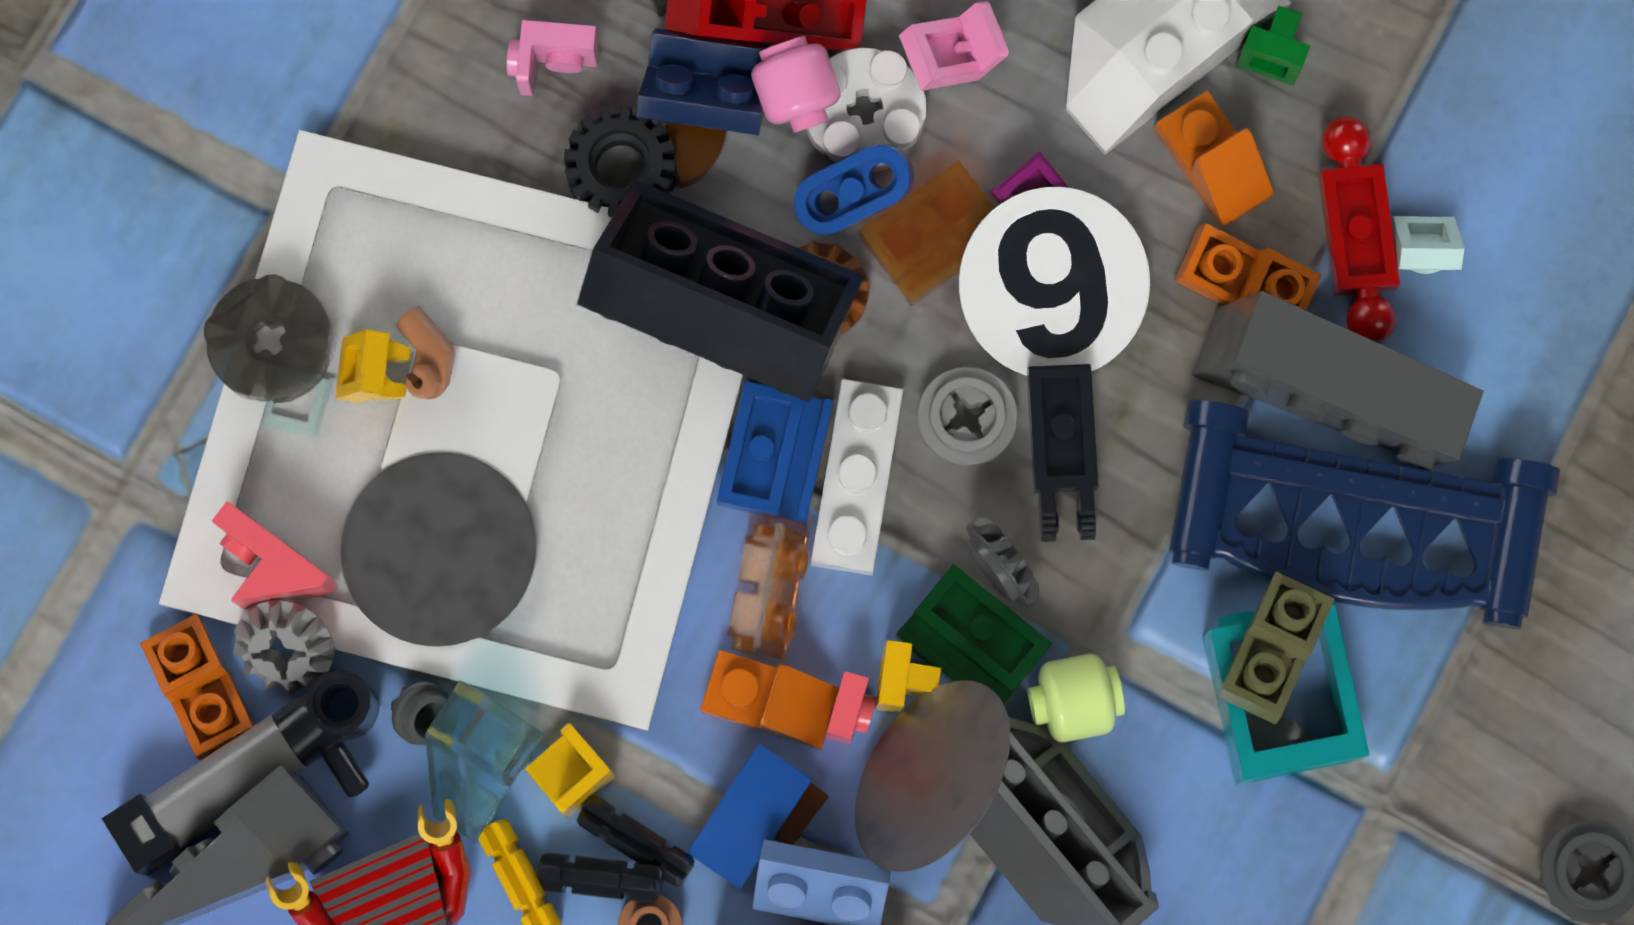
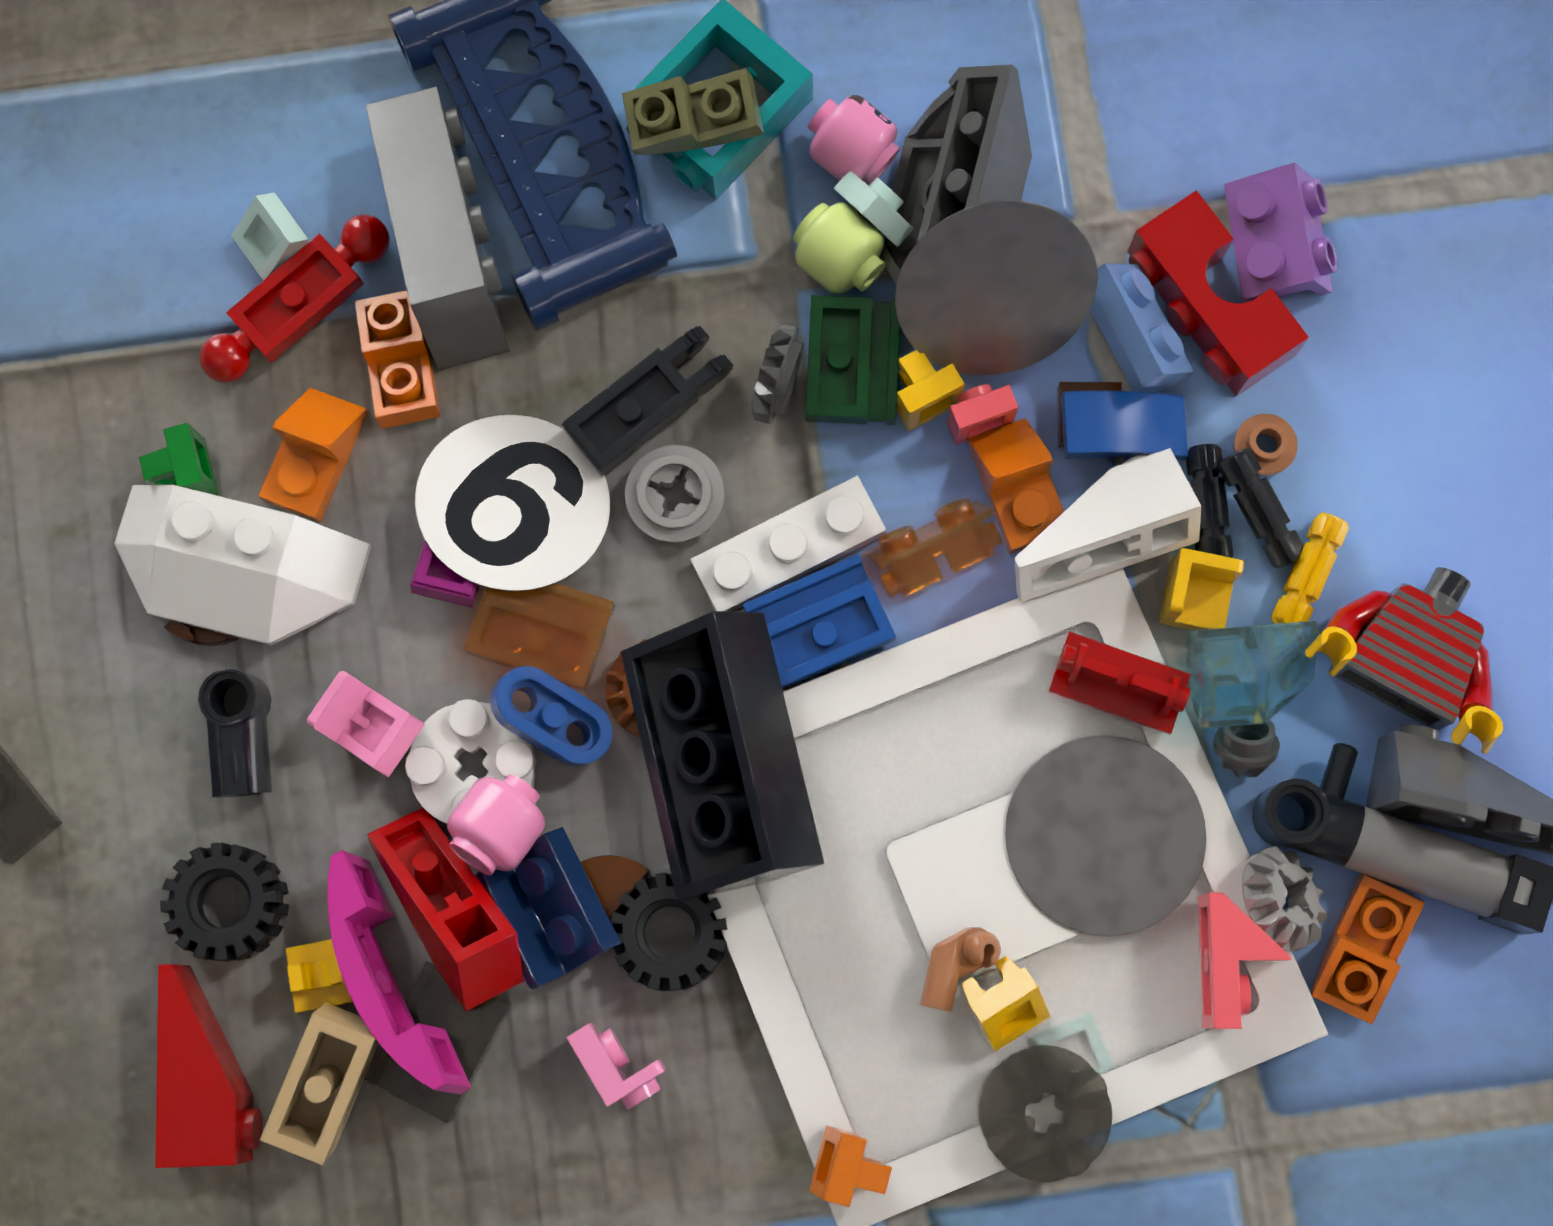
camera: 120 degrees left, 0 degrees up
none -> bright pink head [808,95,901,186]
none -> orange tile [809,1125,892,1207]
none -> light aqua plate [834,171,914,247]
none -> white slope [1014,448,1201,603]
none -> red hinge [1048,631,1191,735]

